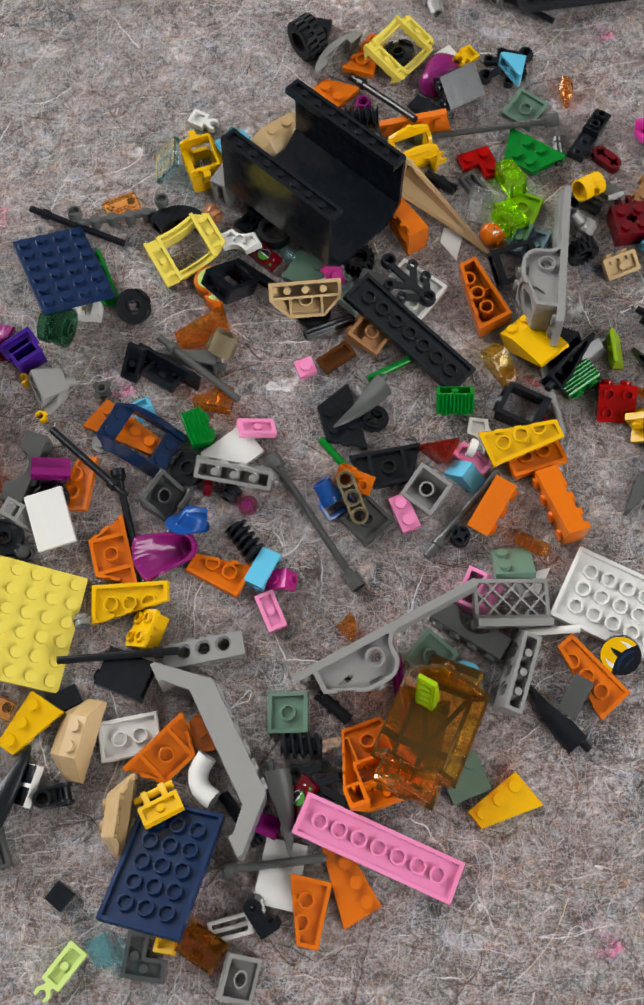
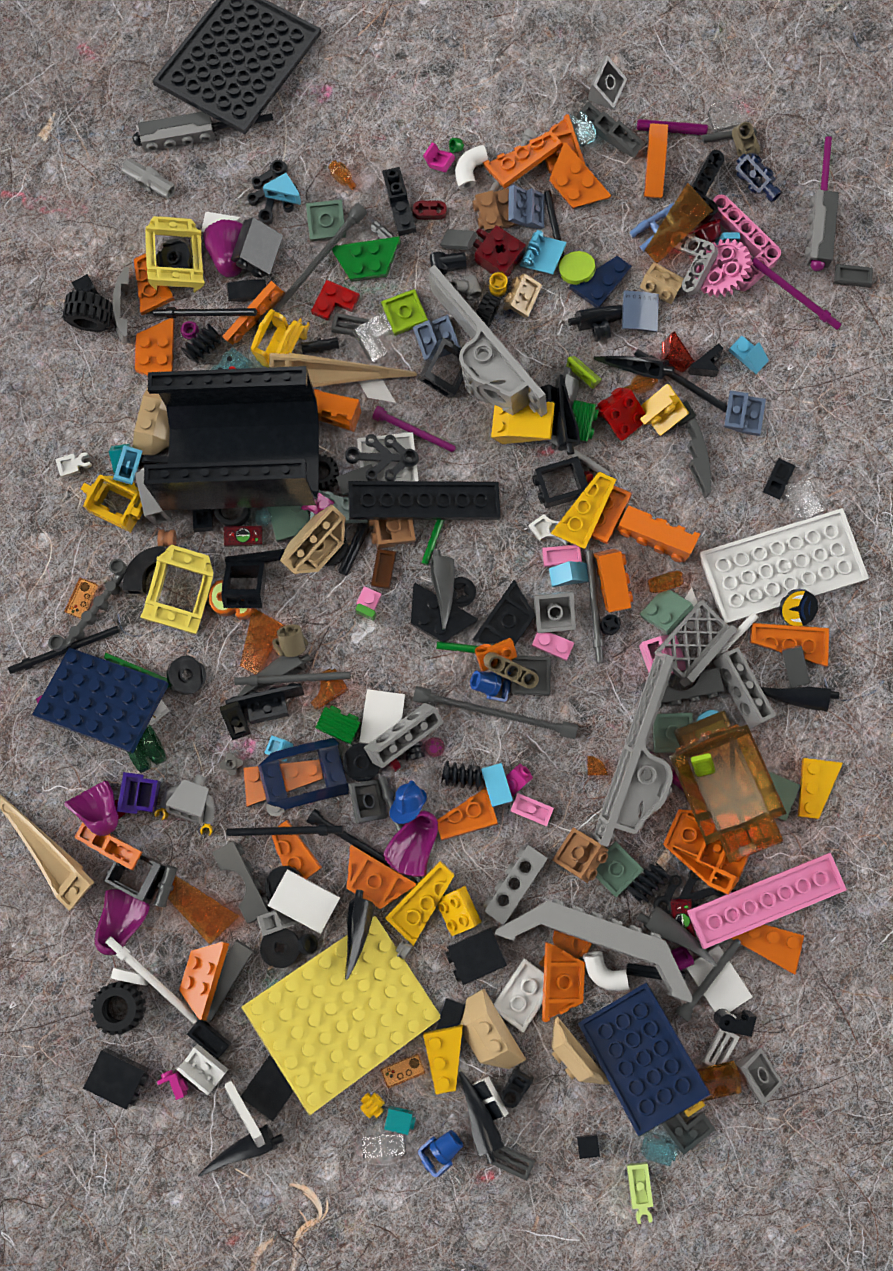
camera: 45 degrees left, 10 degrees up
magenta panel [31,457,71,481] -> none
black bar [56,646,179,665] -> none
yellow plate [132,780,185,830] -> none
clear light blue tile [156,136,179,184] -> none
white tile [221,229,262,255] -> none
bright pink plate [236,418,277,438] -> none
orange wing [290,873,332,951] -> none
black pin [314,690,353,726] -> none
clear red slope [418,437,460,465] -> none
green brick [435,386,475,416] -> none
yellow plate [452,44,480,67] -> none
orange wedge [459,256,512,338] -> none
white tile [465,438,479,458] -> none
orange head [479,222,506,249] -> none
clear yellow slope [480,343,518,387] -> none
clear neon green bracket [491,199,530,239] -> none
clear neon green brick [495,158,527,199] -> none
yellow wheel [572,171,606,202] -> none
none -> black piece [345,890,375,980]
none -> bright green tile [355,603,376,621]
none -> magenta piece [372,405,456,452]
none -> yellow wheel [489,272,508,297]
none -> medium nougat plate [552,827,609,883]

